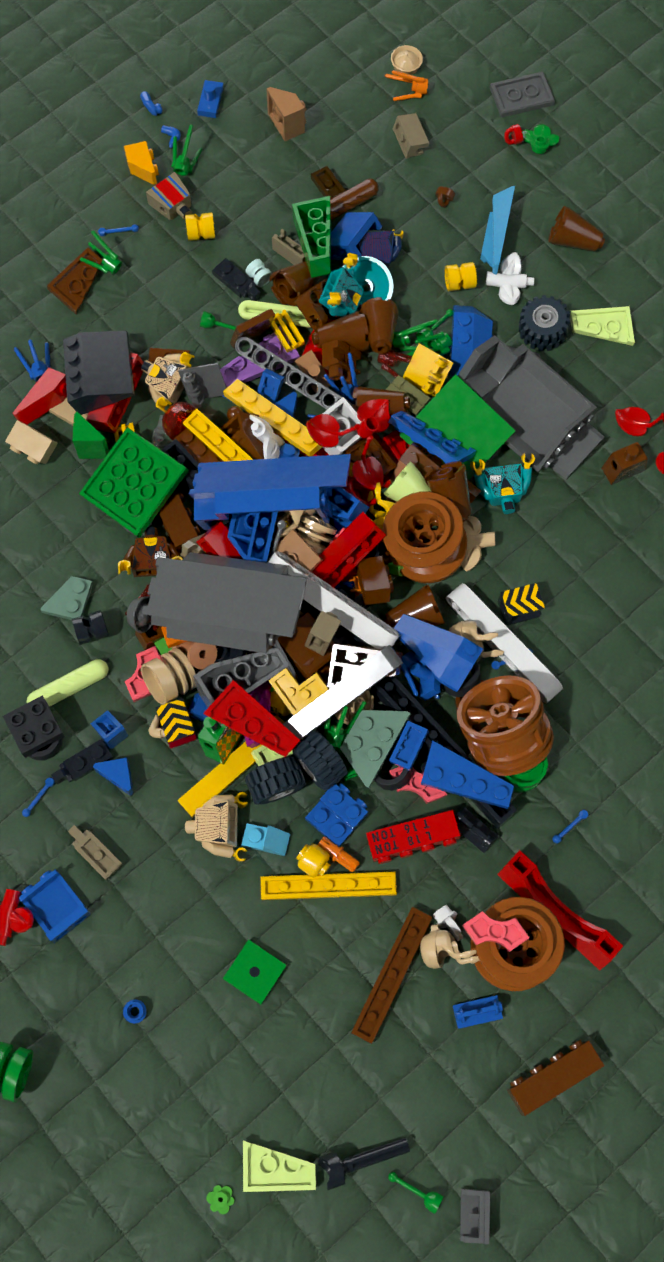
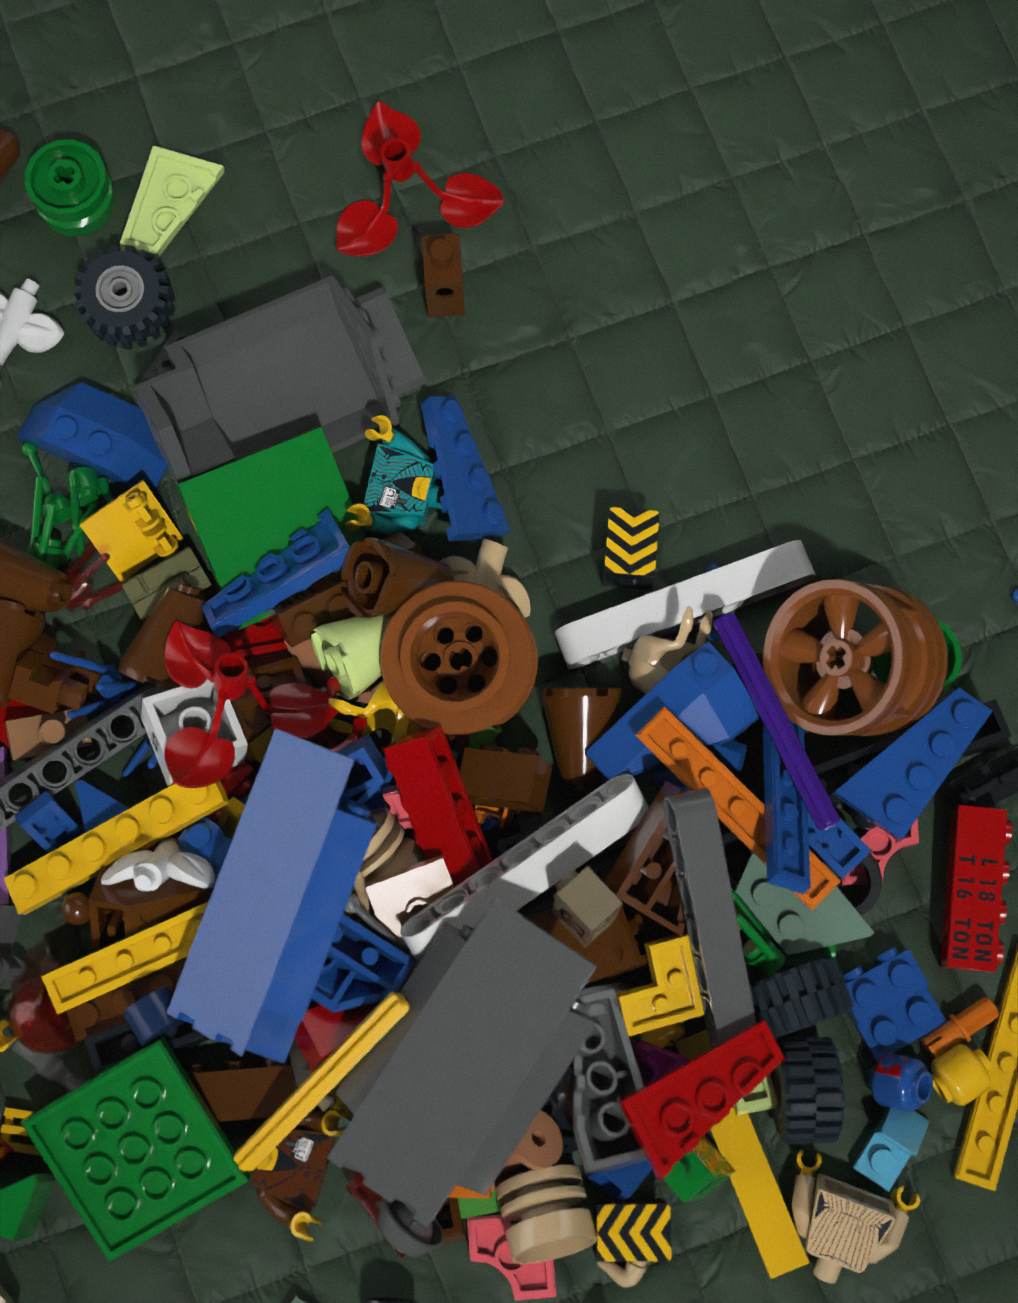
camera: 65 degrees left, 5 degrees up
none -> green wheel [25,139,116,237]
none -> dark blue piece [123,986,184,1046]
none -> yellow axle [234,992,410,1171]
none -> blue wing [421,396,511,541]
none -> orange tile [636,706,841,911]
none -> dark purple axle [714,613,840,831]
none -> blue tile [763,719,811,894]
none -> blue head [868,1053,933,1112]

